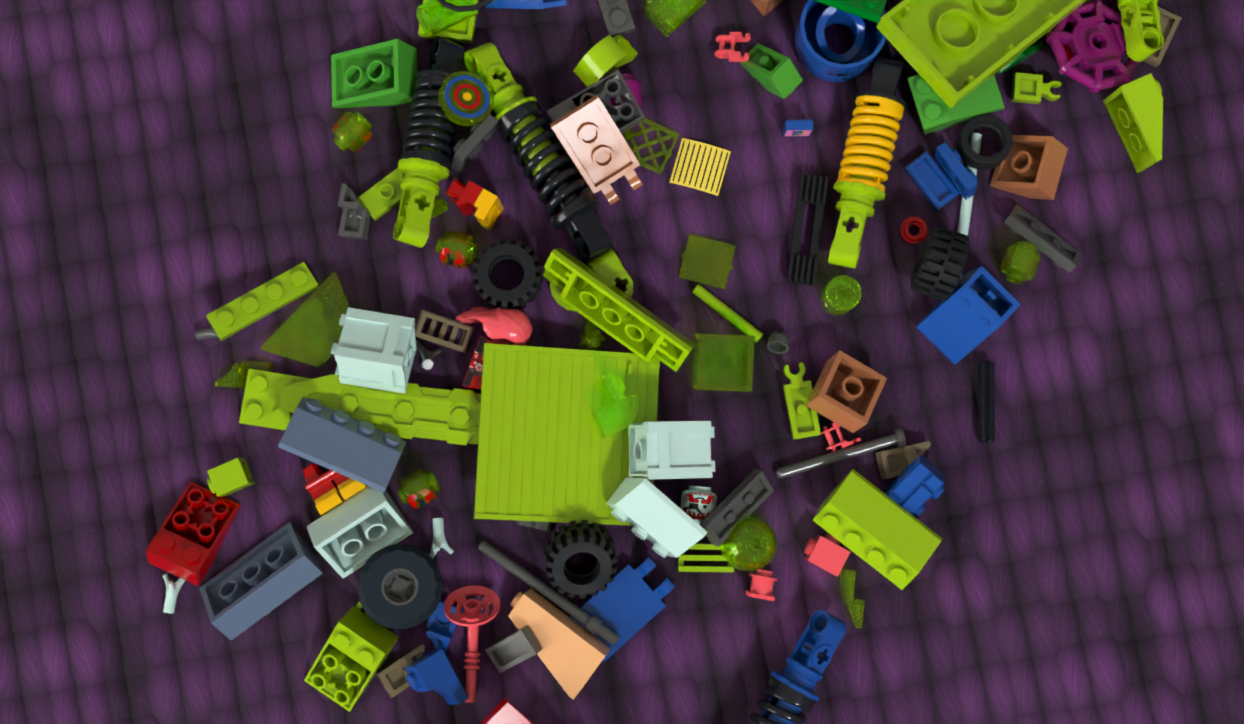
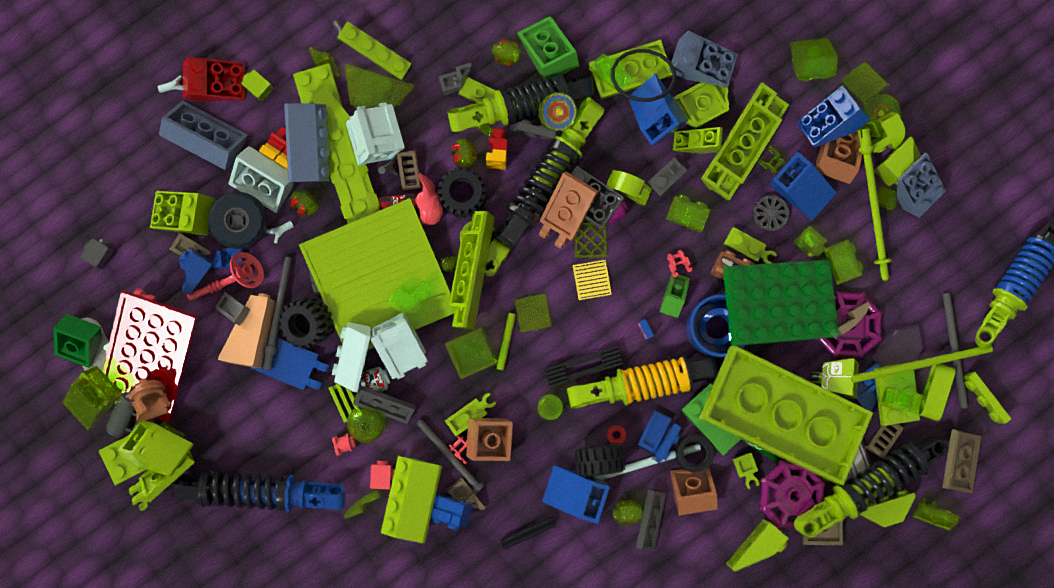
camera: 70 degrees right, 0 degrees up
dark grey hinge [767,330,790,354] -> none

